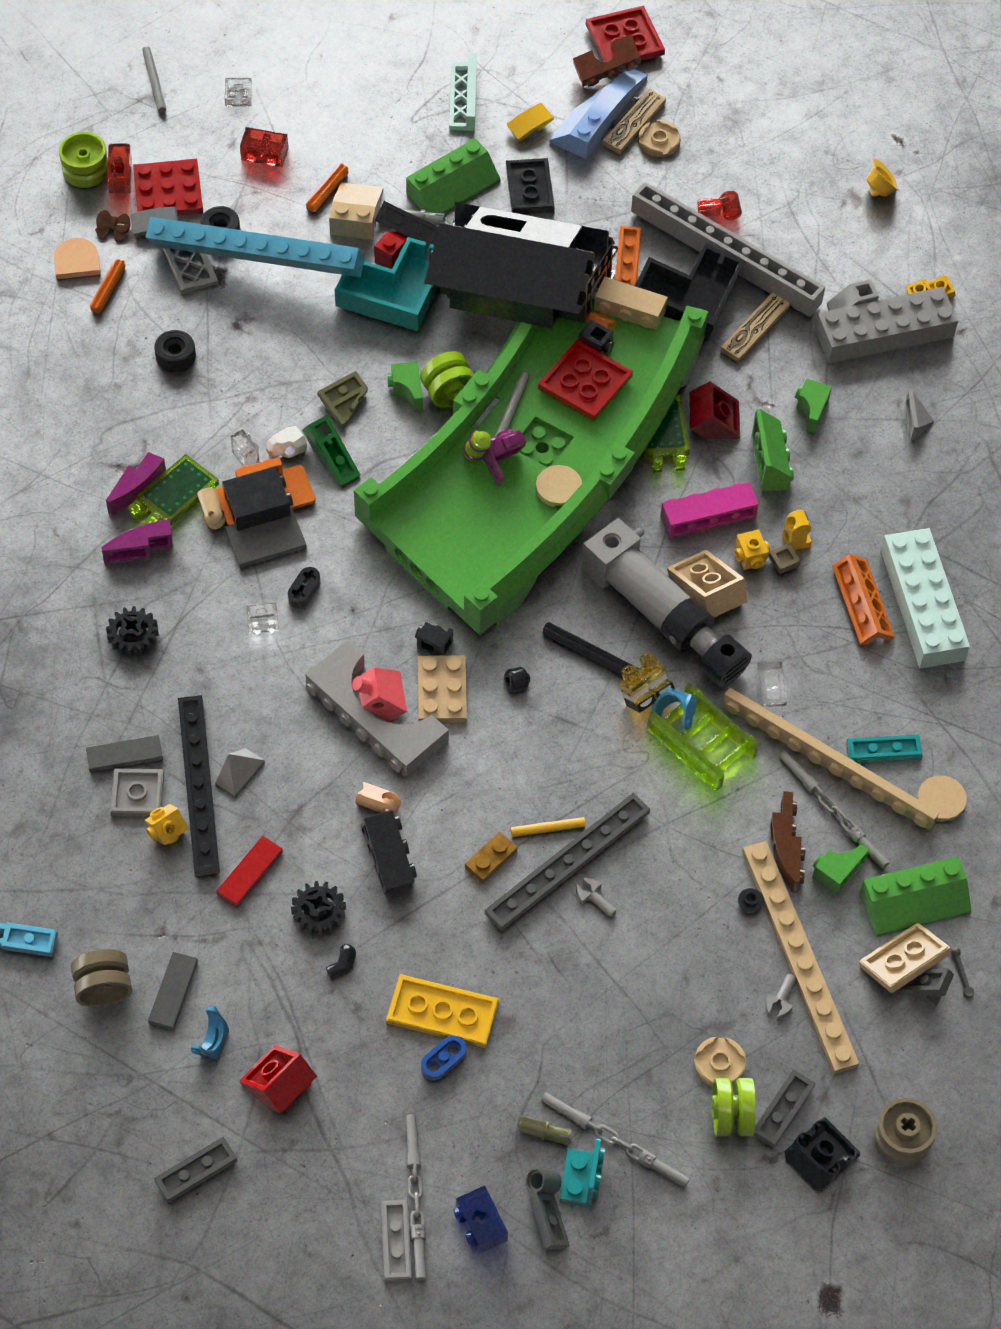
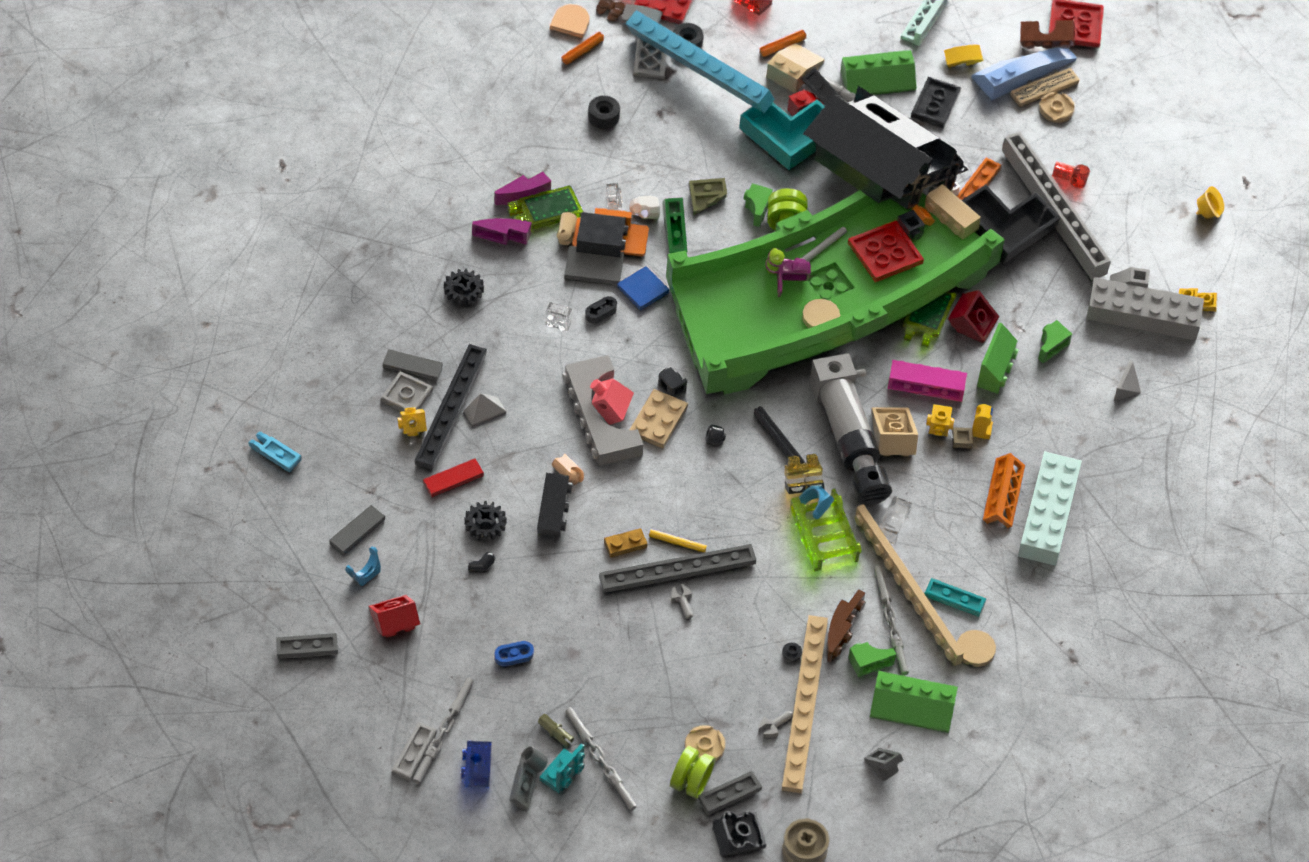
camera: 25 degrees right, 5 degrees down
dark tan wheel [71,949,132,1007] -> none
yellow tile [386,974,499,1048] -> none
tan tile [720,292,790,363] -> none
tan tile [859,922,952,993] -> none
dark grey hinge [951,948,974,998] -> none
none -> blue tile [617,266,669,311]

